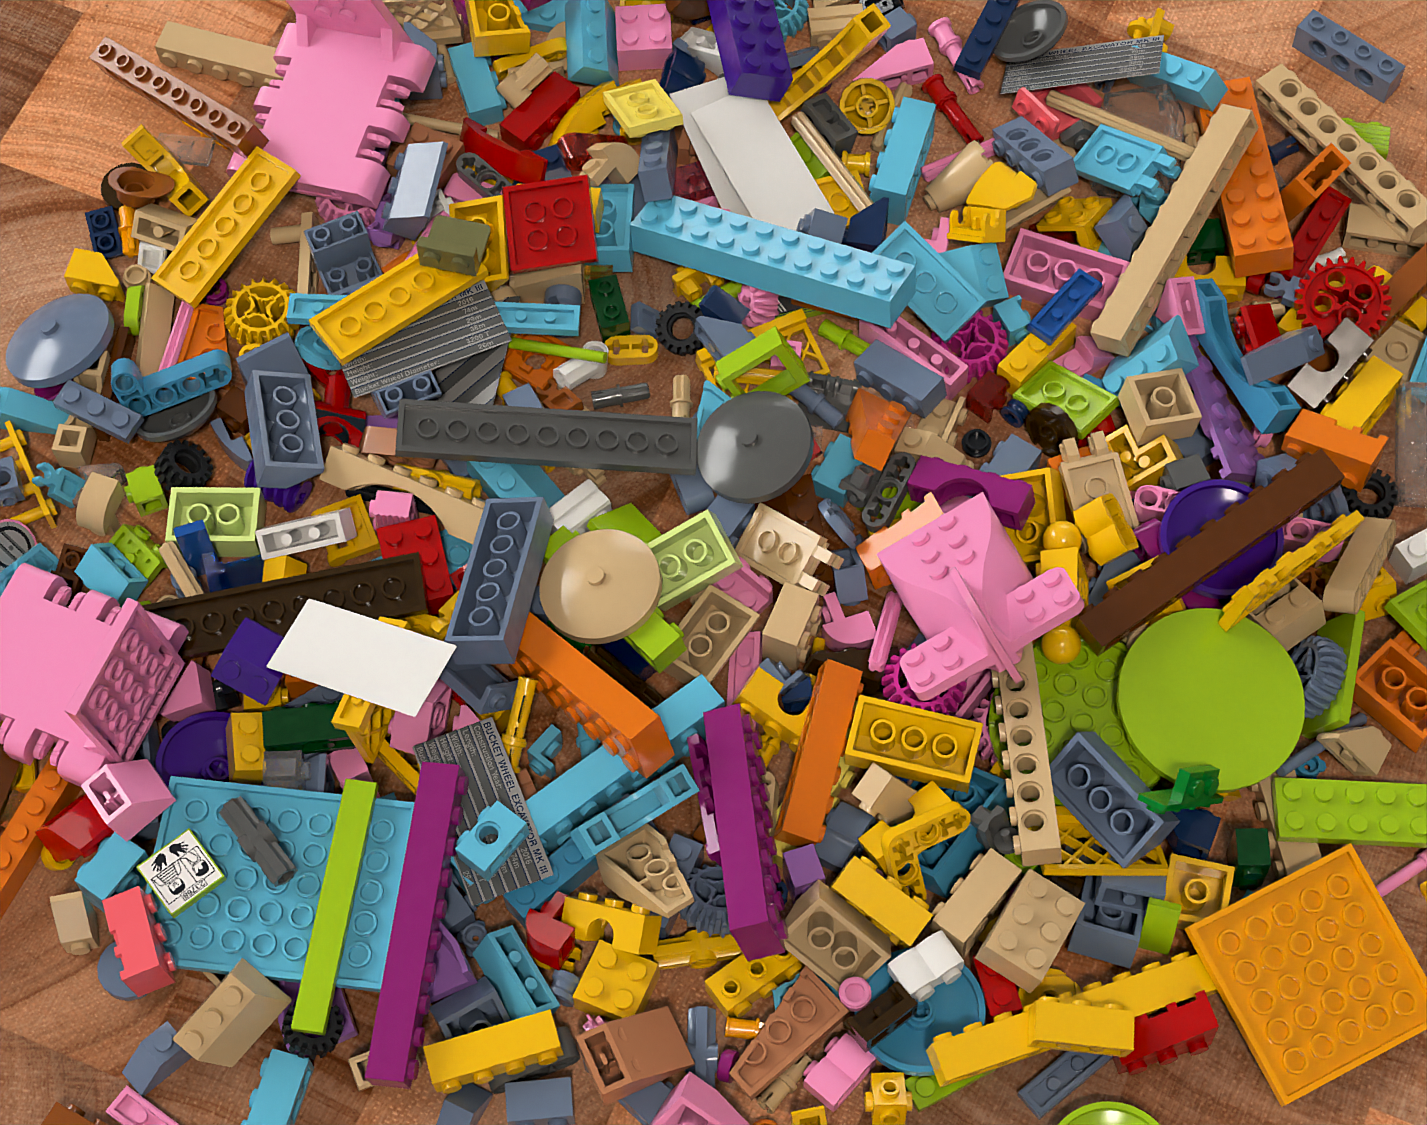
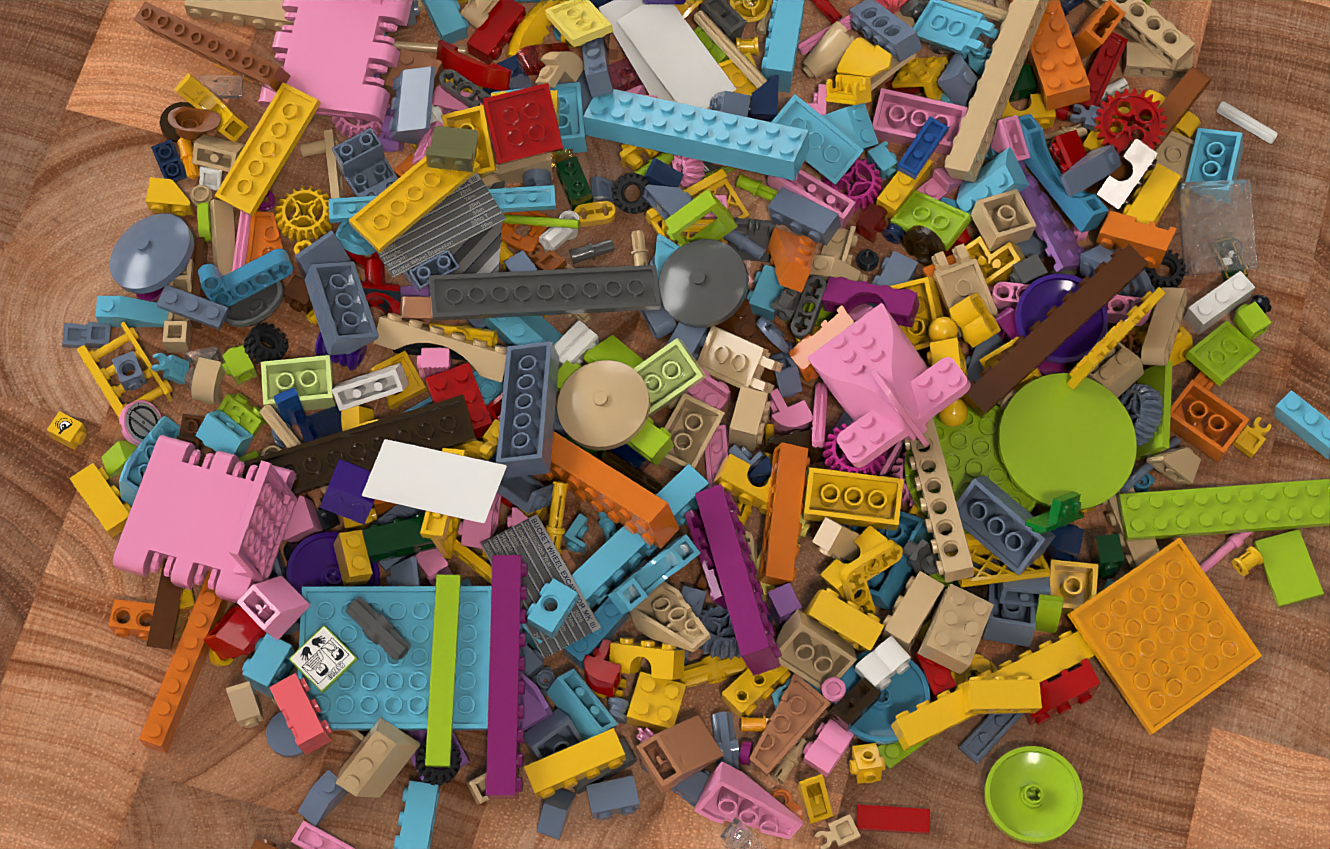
camera: 10 degrees left, 5 degrees up
sand blue slope [210,417,253,471] -> none
clear slope [262,750,311,790] -> none
sand blue brick [814,801,877,874] -> none

